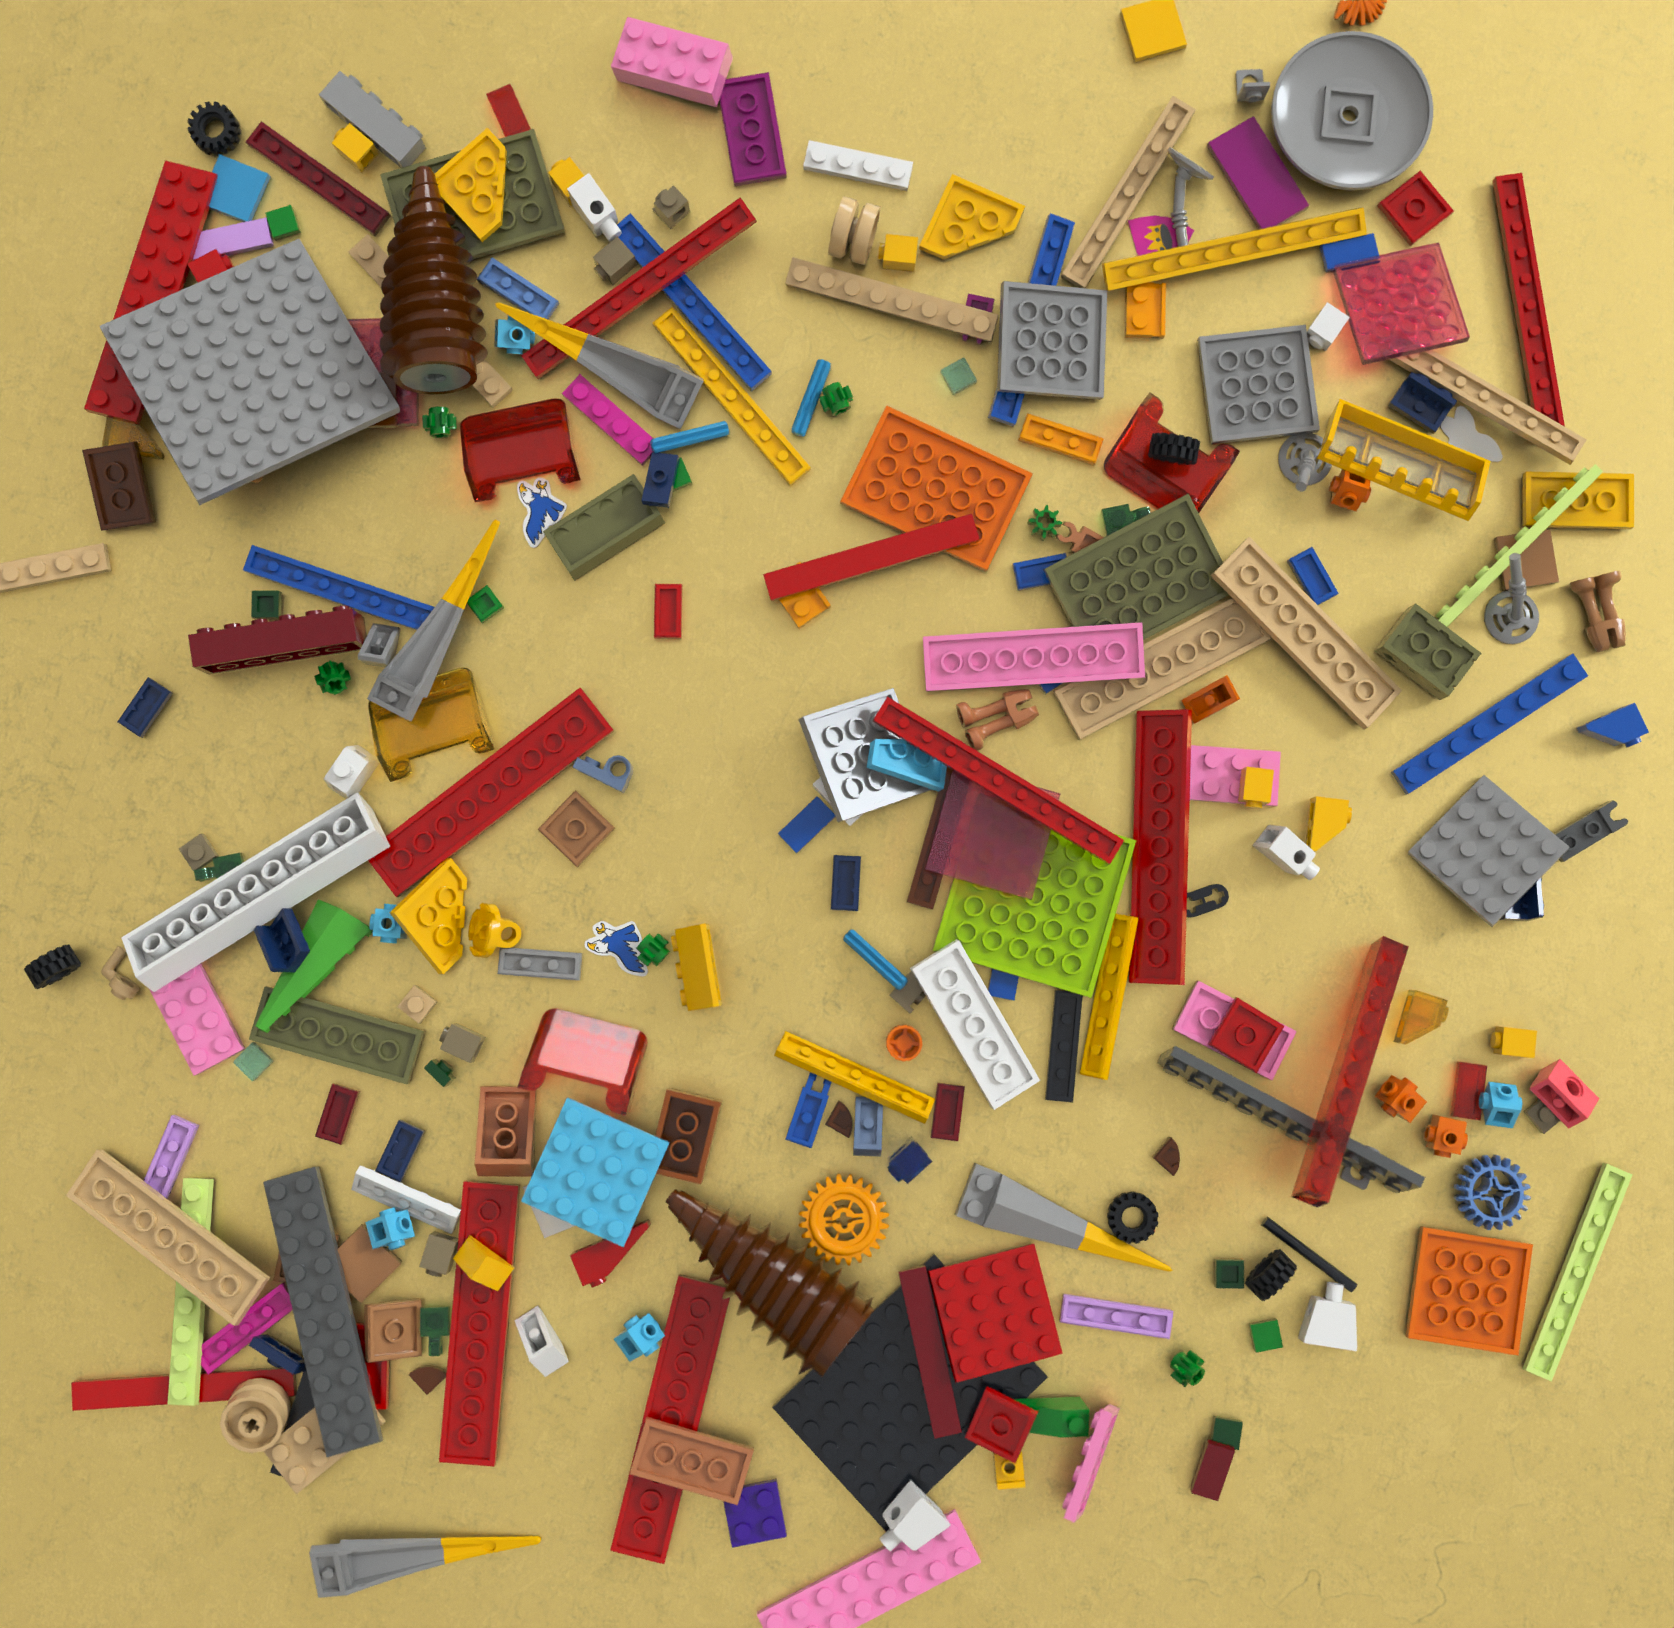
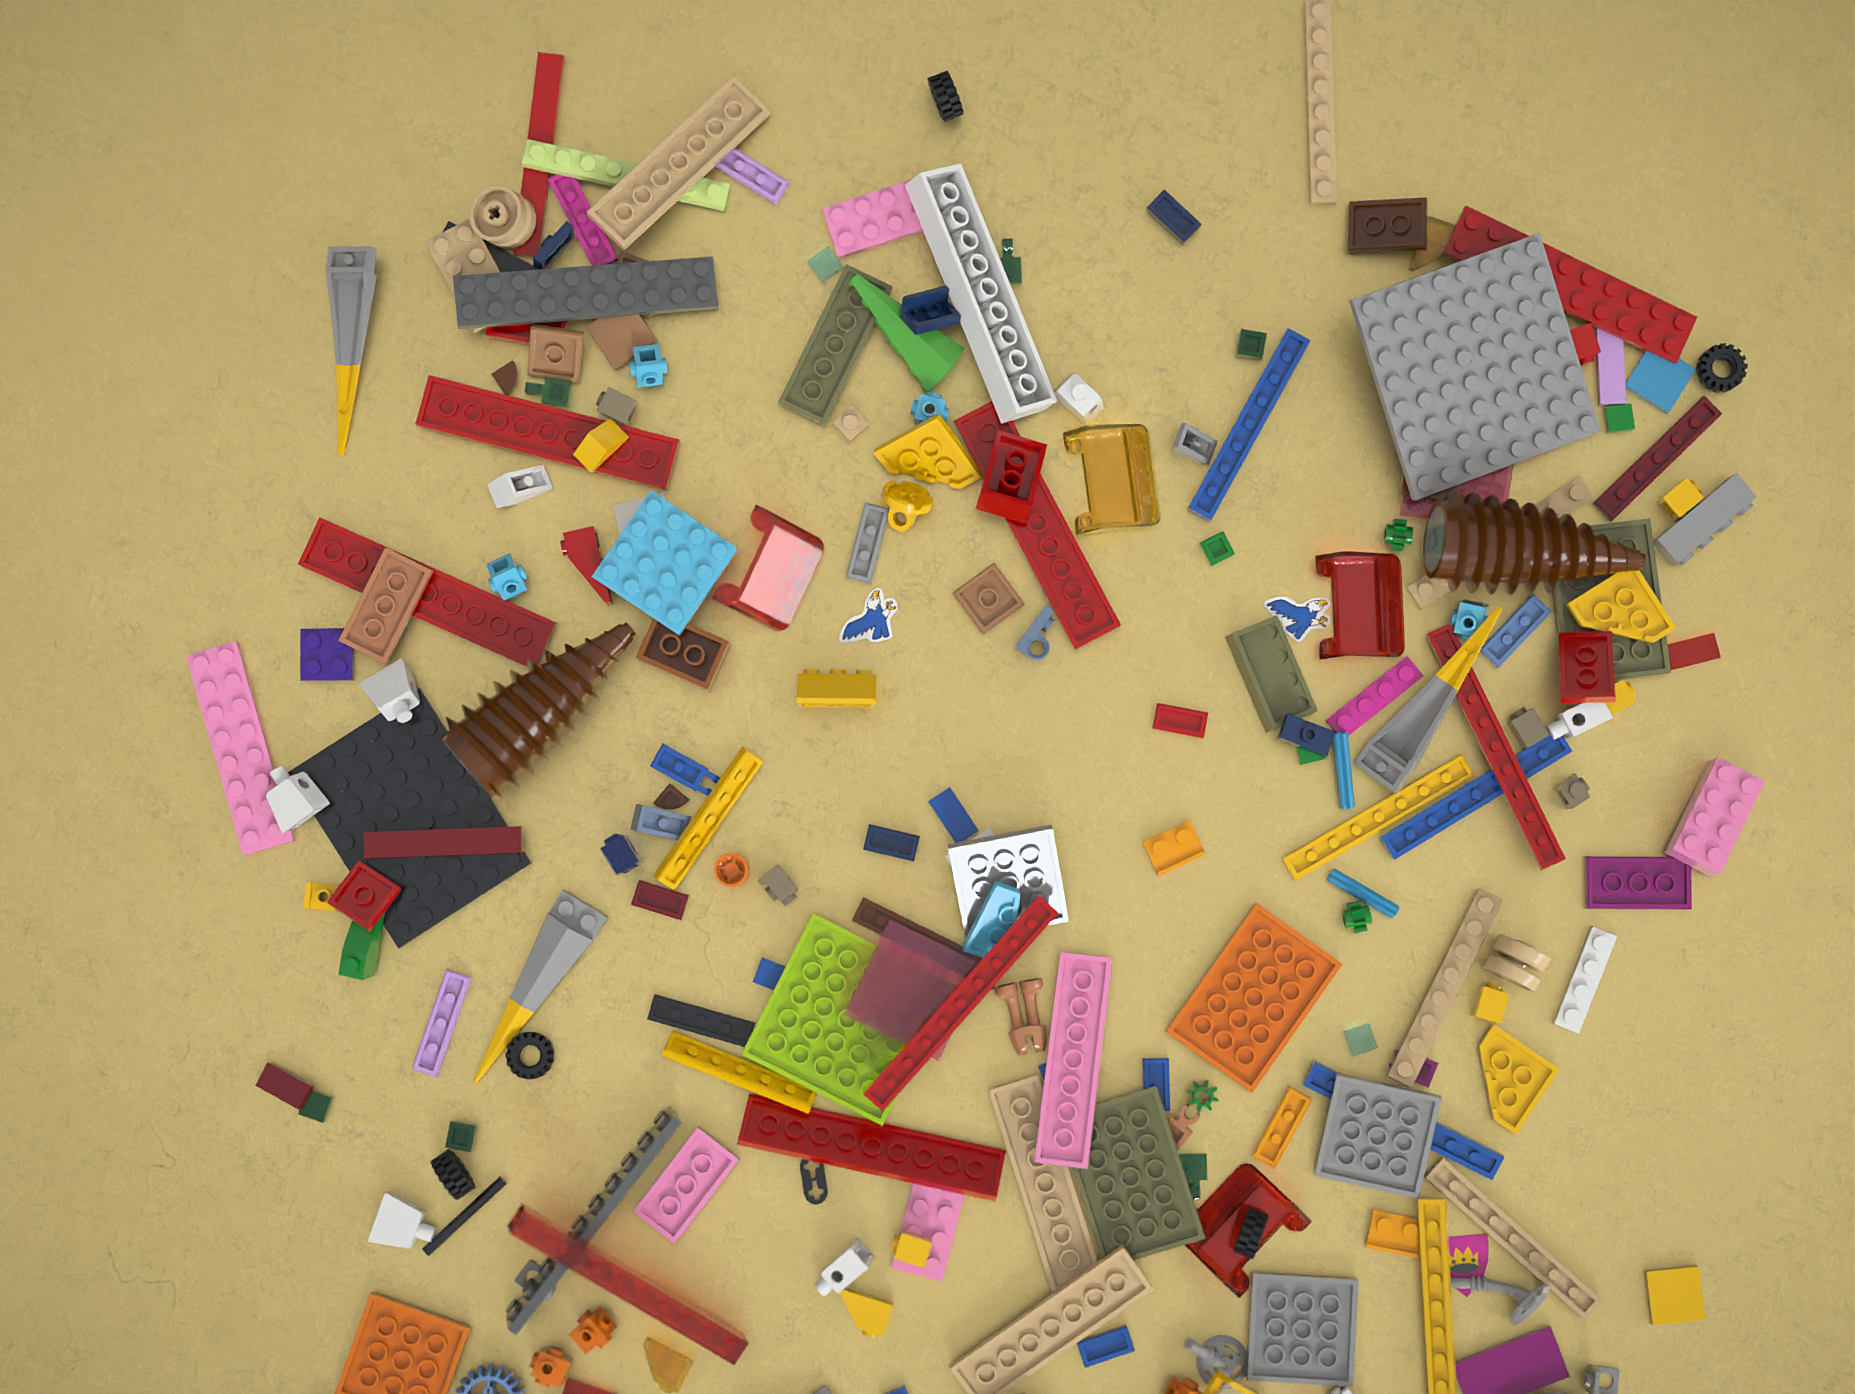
camera: 100 degrees right, 0 degrees up
tan plate [101,946,139,1000] -> none
dark tan plate [179,833,219,872] -> none
dark red brick [188,606,367,675] -> none
green gear [314,660,351,695] -> none
dark red tile [315,1083,360,1145] -> none
white plate [351,1165,461,1234] -> none
light grey plate [367,520,500,722] -> none
dark blue plate [375,1119,425,1182] -> none
dark green plate [424,1059,456,1087] -> none
dark tan brick [439,1023,486,1063] -> none
nougat slope [475,1086,536,1177] -> none
green gear [636,933,670,967] -> none
red tile [763,514,980,602] -> none
light orange gear [799,1174,889,1266] -> none
dark azure axle [843,930,908,990] -> none
white plate [910,939,1040,1110] -> none
red plate [927,1244,1063,1382] -> none
bright pink plate [1062,1404,1120,1523] -> none
reddish brown tile [1152,1137,1180,1176] -> none
green gear [1170,1350,1205,1387] -> none
orange slope [1181,675,1240,724] -> none
red tile [1208,997,1284,1073] -> none
green tile [1249,1318,1283,1353] -> none
none -> white torso [359,658,420,723]
none -> red slope [975,430,1048,523]
none -> red plate [1558,631,1615,704]

